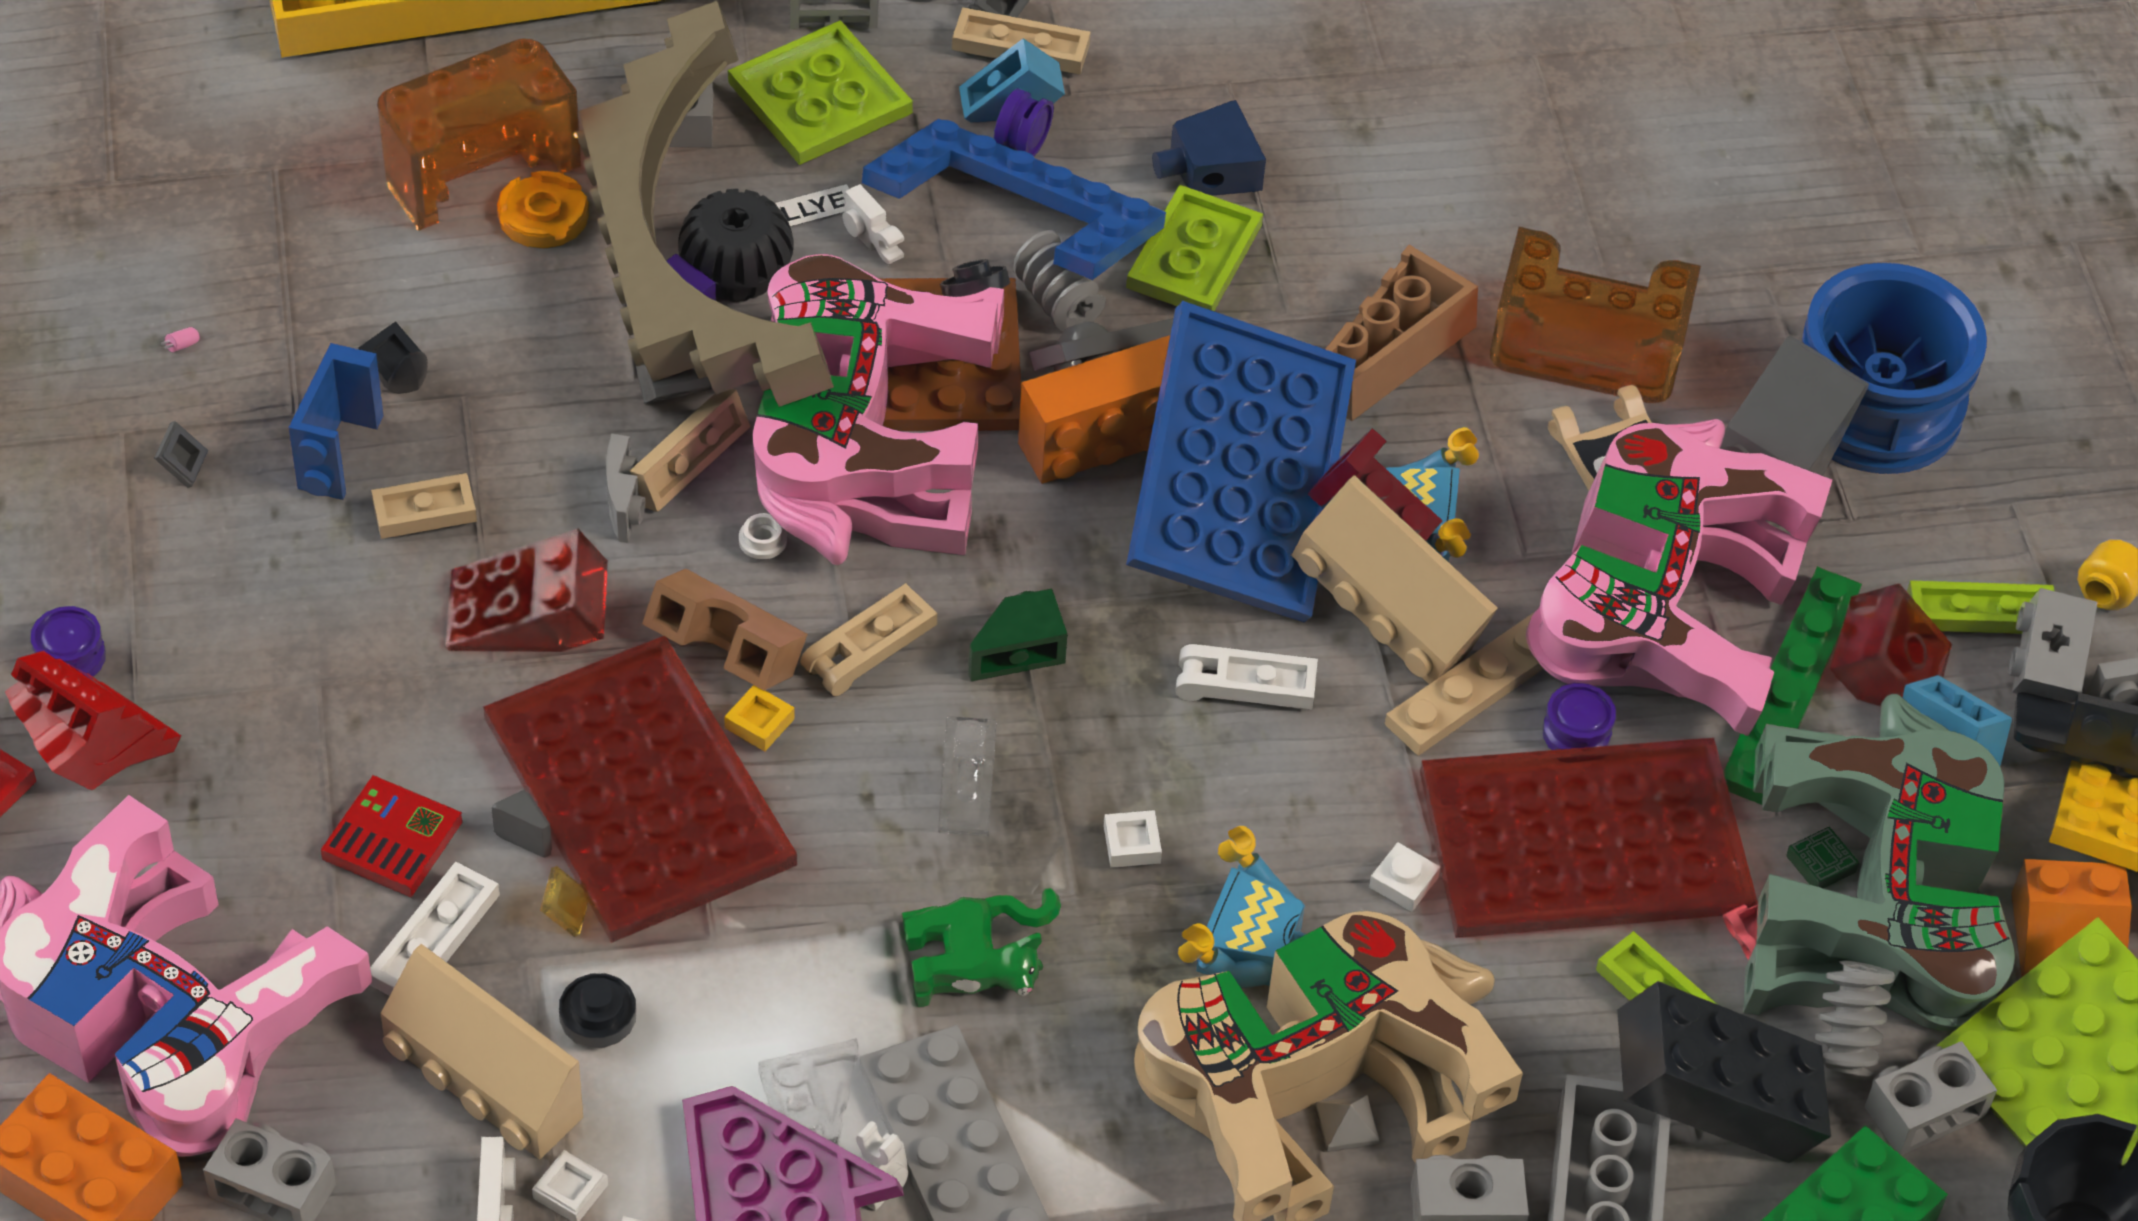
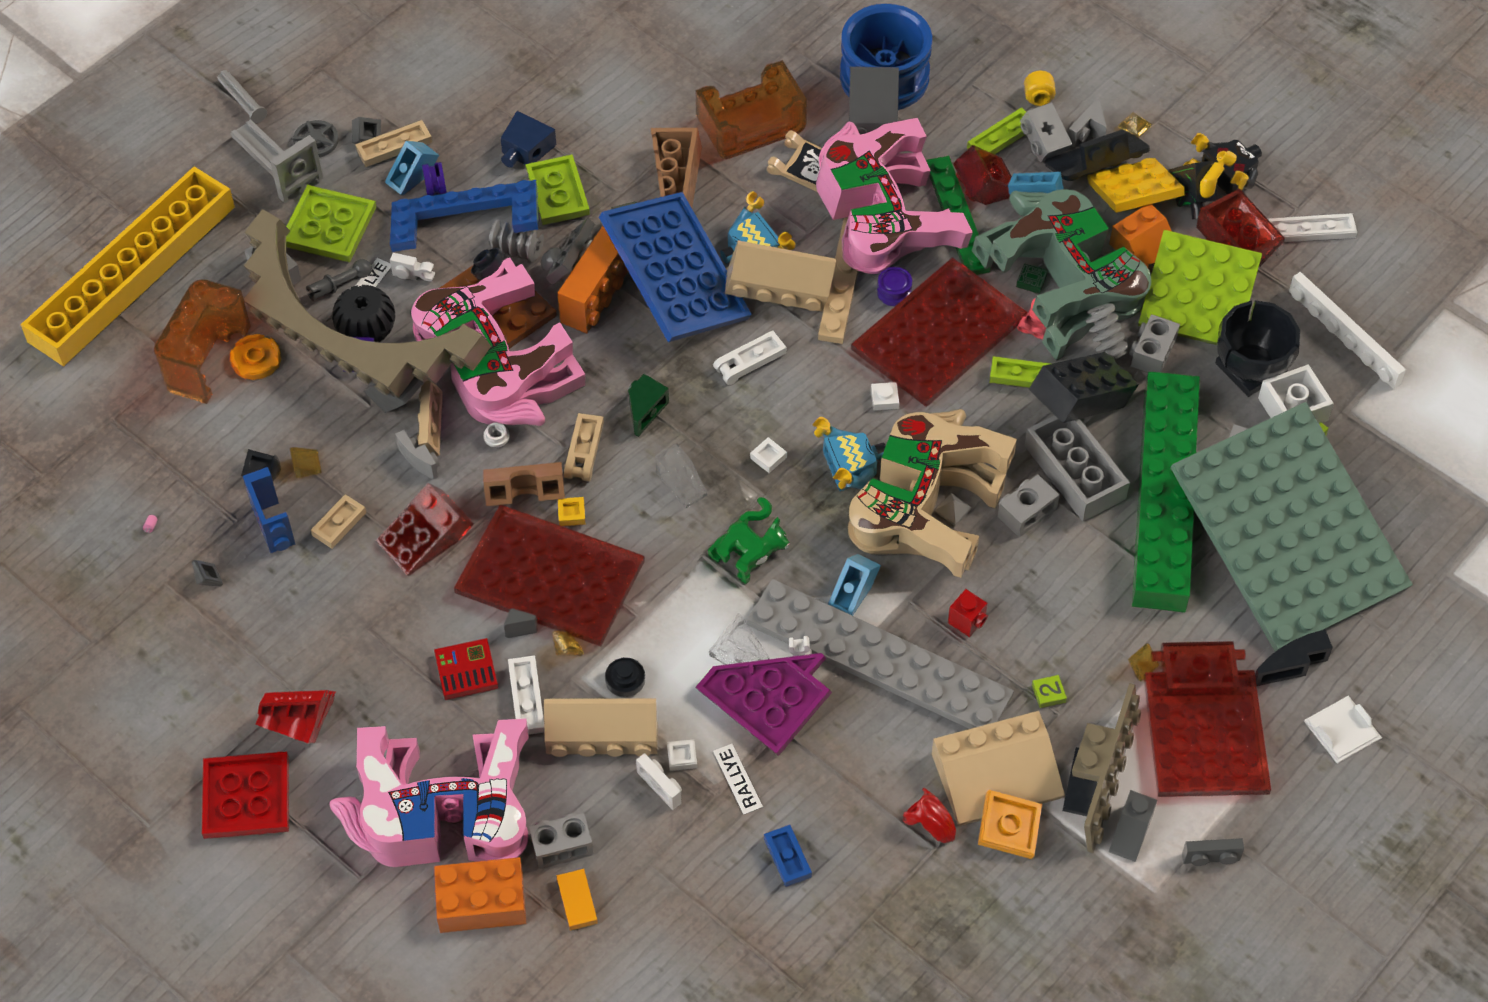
camera: 35 degrees left, 5 degrees up
dark purple wheel [31,606,106,676] -> none
dark red bracket [1308,428,1443,541] -> none
none -> clear yellow slope [290,447,322,478]
none -> dark grey pin [306,259,372,301]
none -> dark azure slope [828,554,881,616]

